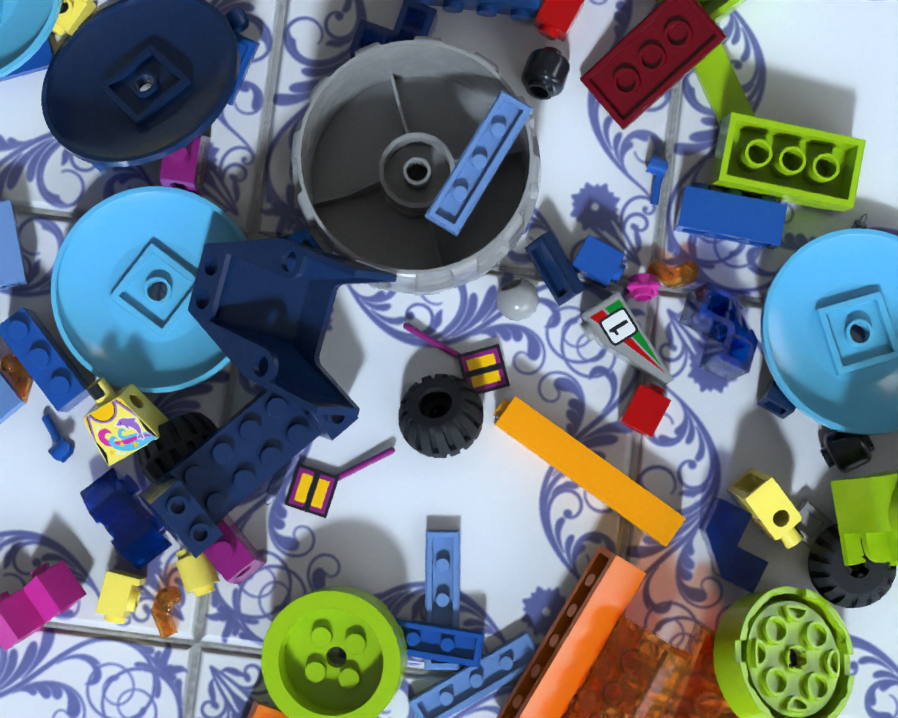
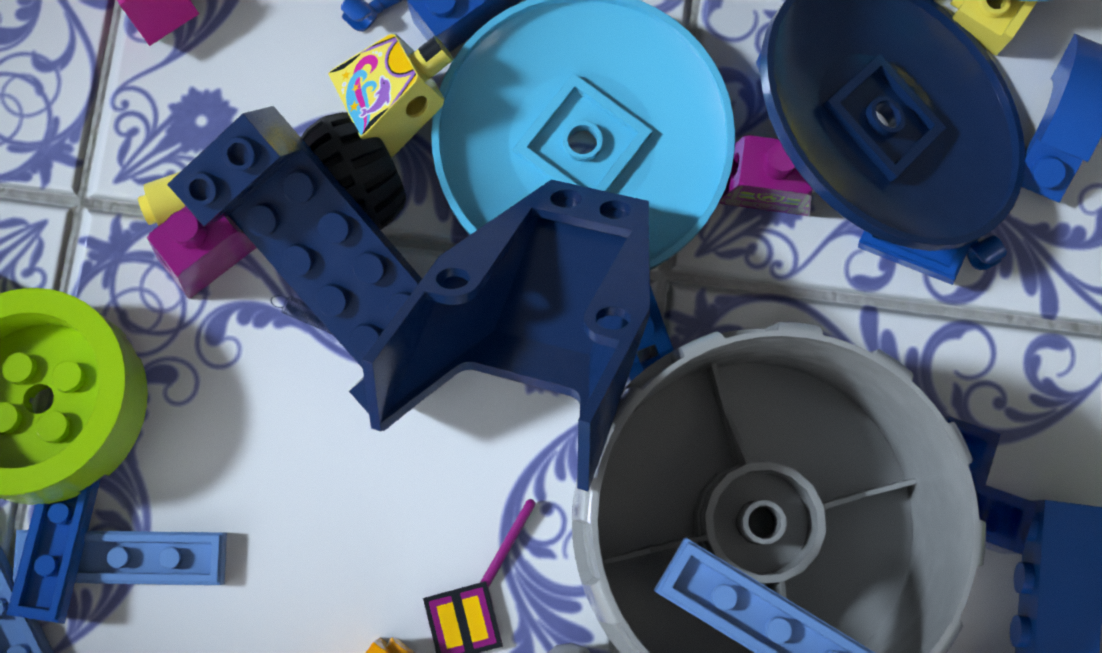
camera: 90 degrees right, 5 degrees down
clear blue brick [80,467,172,570] -> none
light yellow brick [96,569,147,624] -> none
clear orange arm [151,586,182,639] -> none
piece [285,447,395,518] -> none
black wheel [398,374,484,458] -> none

